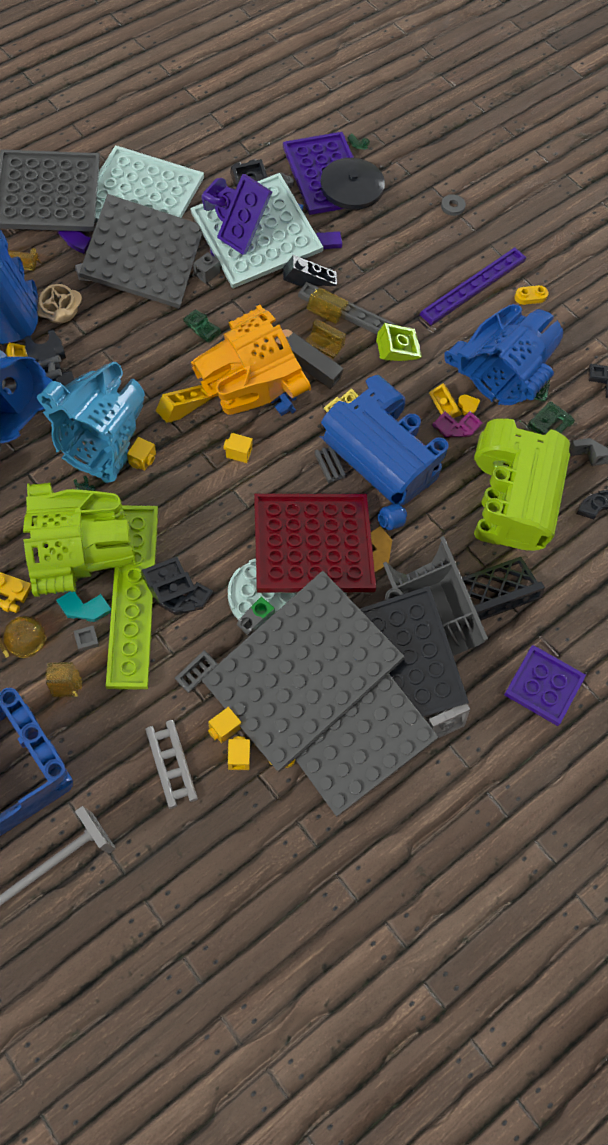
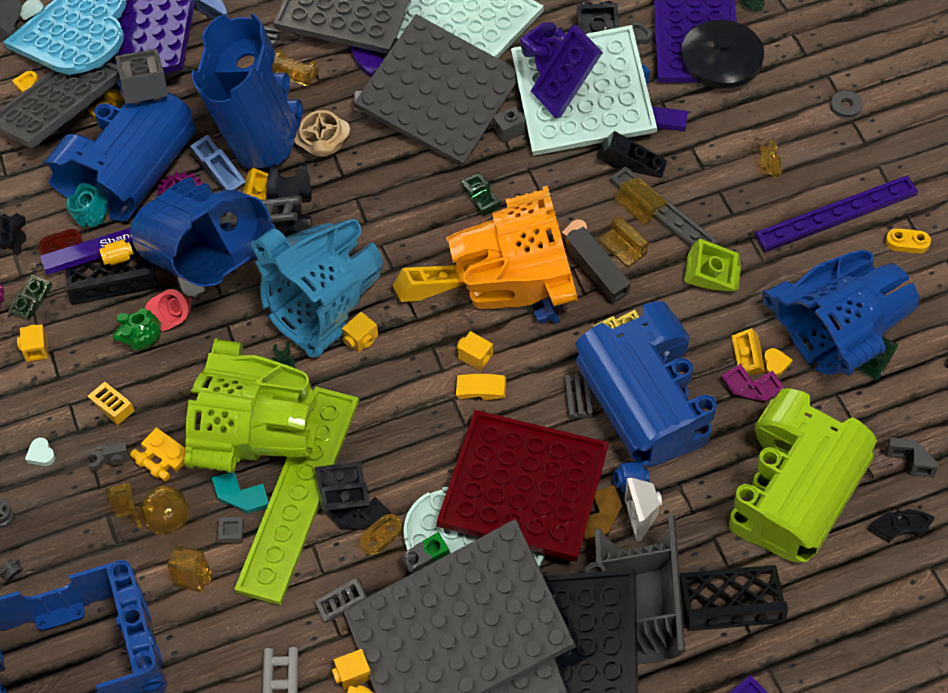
camera: 25 degrees right, 5 degrees down
clear green plate [528,401,575,435] -> none
none -> clear yellow plate [360,514,402,555]
none -> yellow slope [456,374,506,401]
none -> white slope [624,478,662,542]
none -> clear yellow plate [760,139,782,177]

